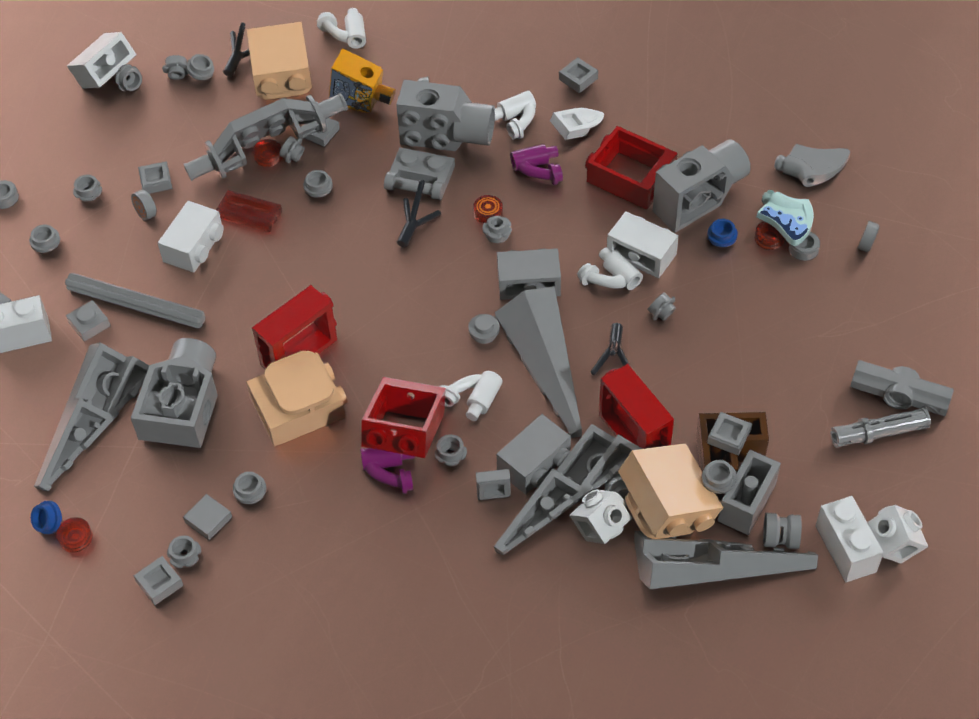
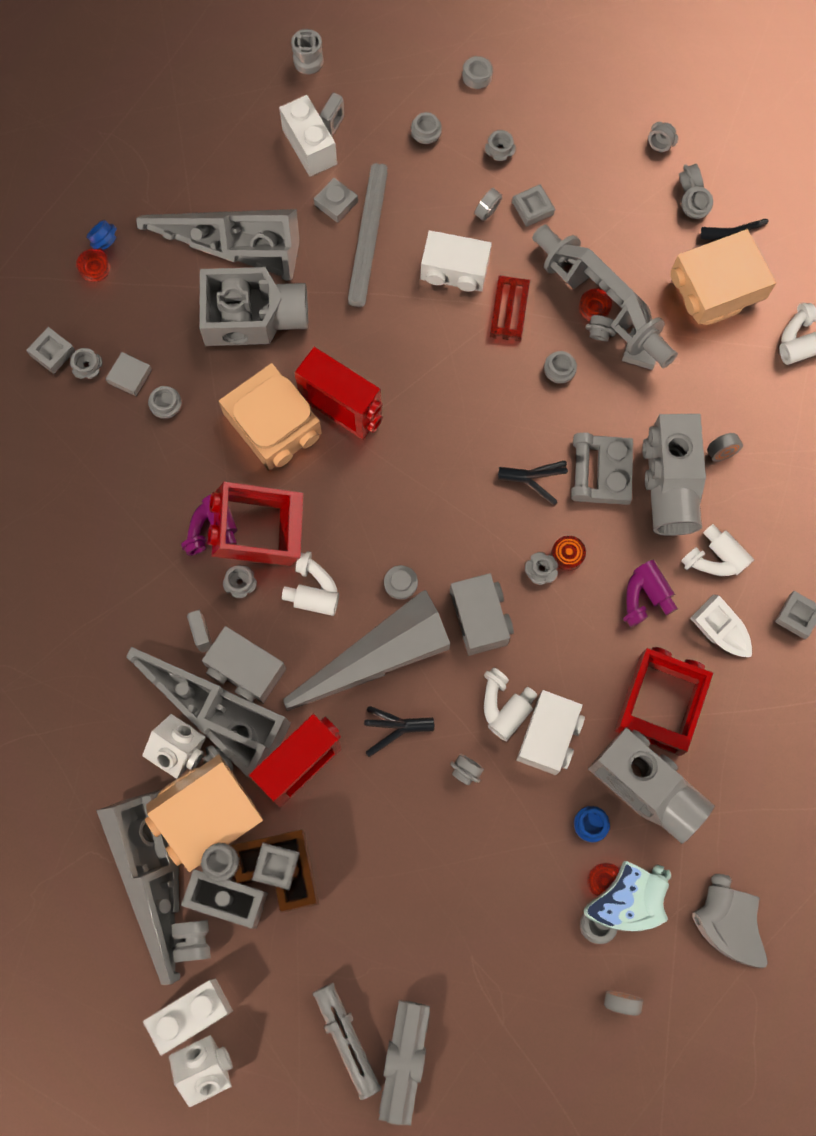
camera: 75 degrees right, 20 degrees up
white brick [67,32,137,88] -> none
light orange torso [329,49,396,113] -> none

